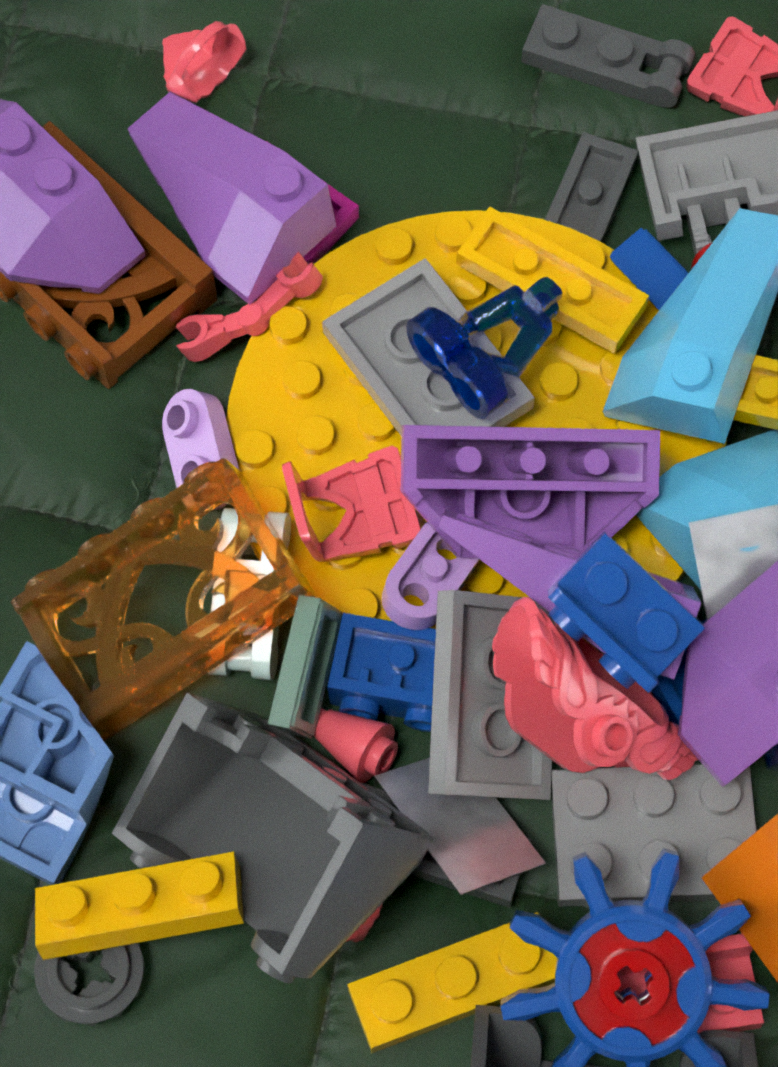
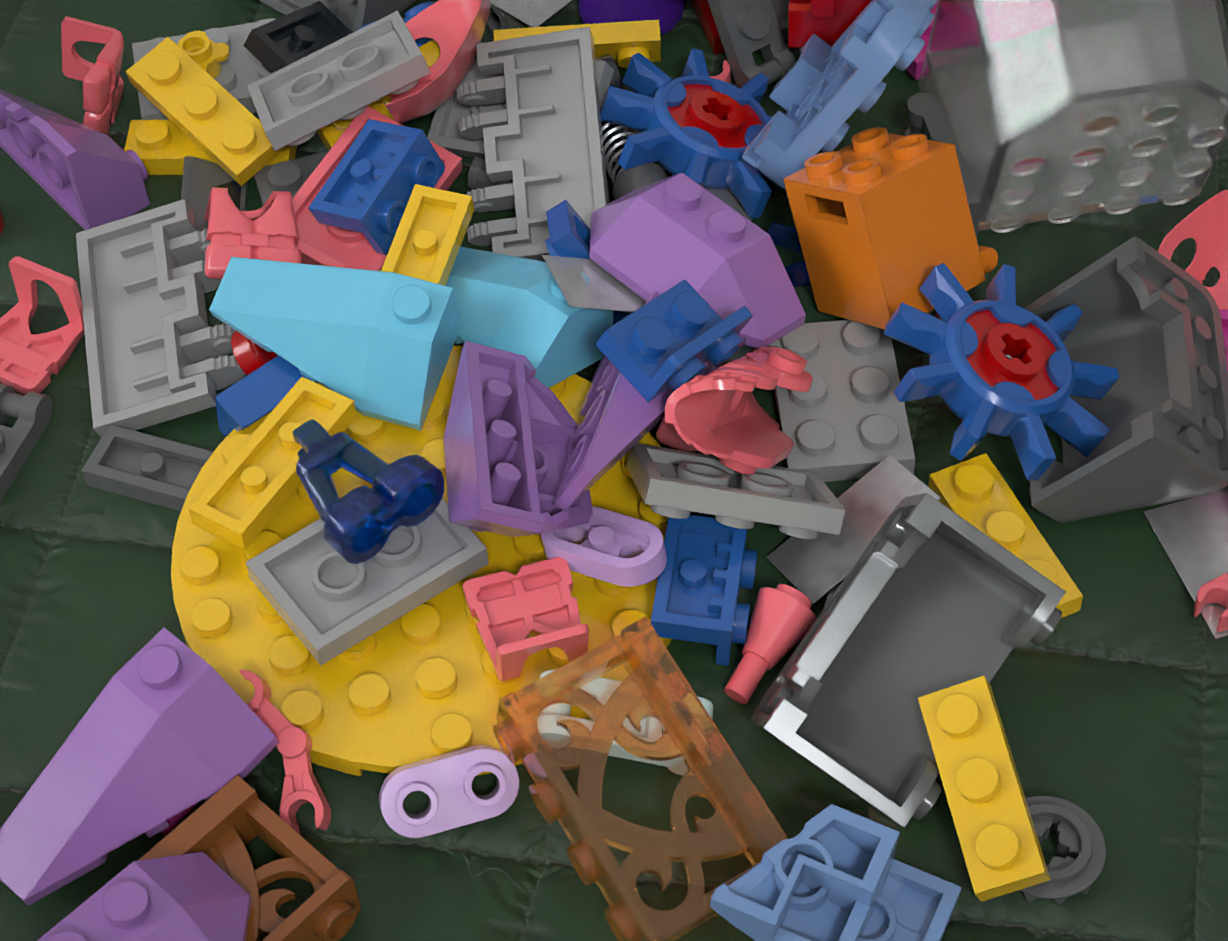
camera: 90 degrees left, 15 degrees down
sand green tile [268,594,343,739] -> none

